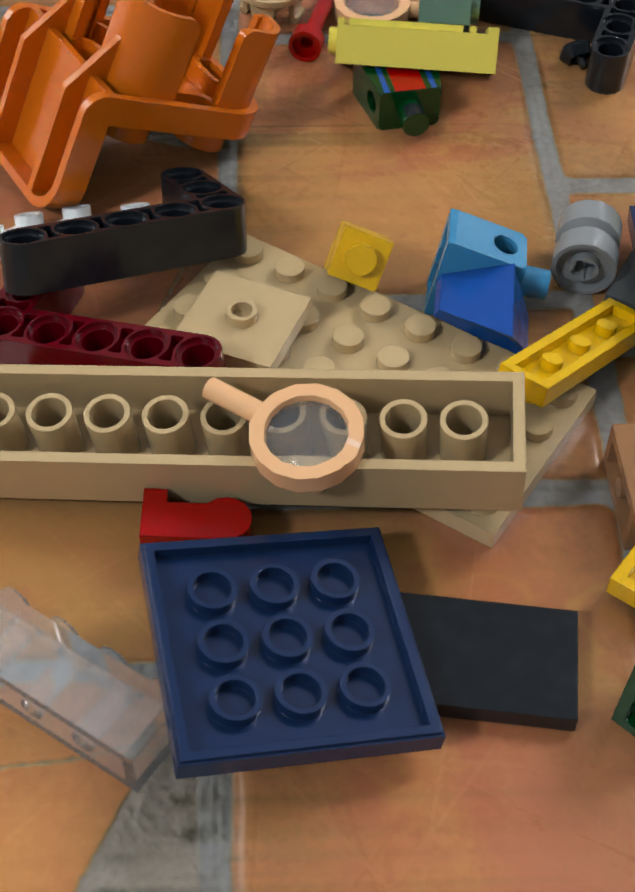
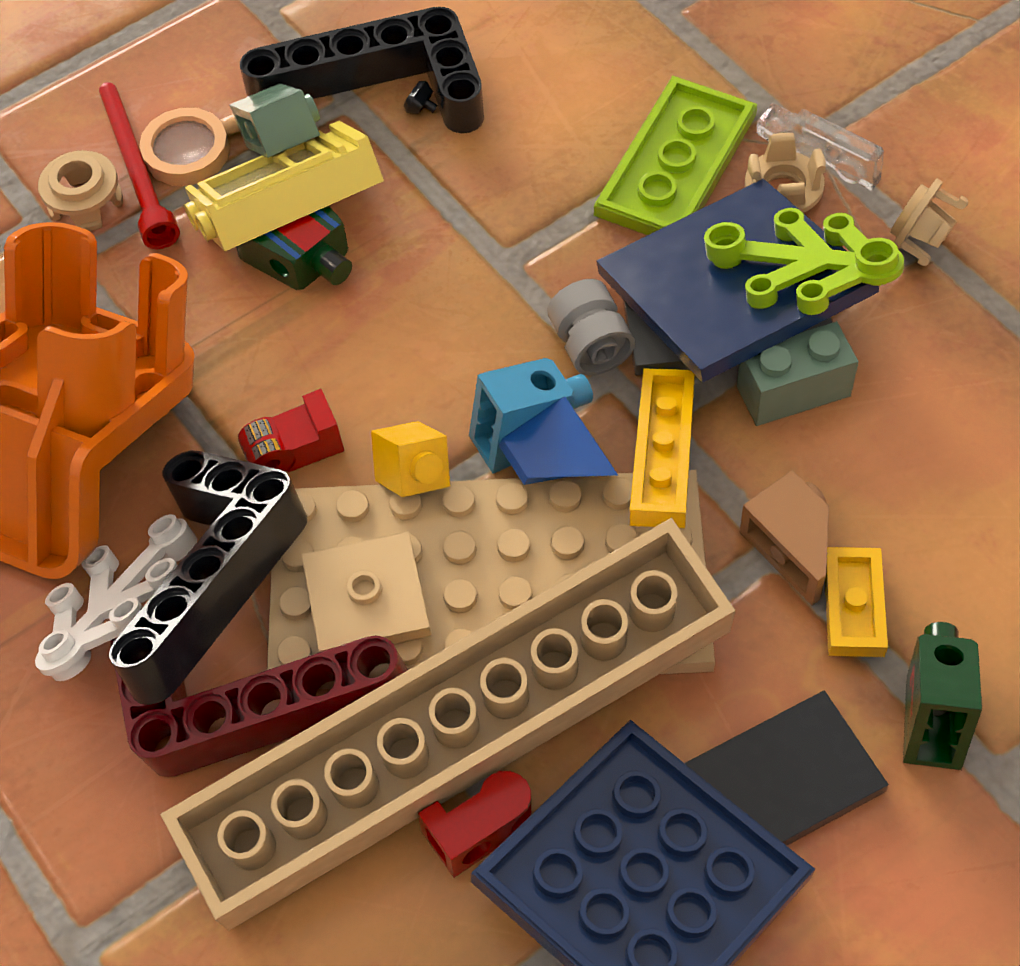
camera: 30 degrees left, 10 degrees up
light nougat piece [202,377,365,493] -> none
none -> red leg [238,388,345,473]

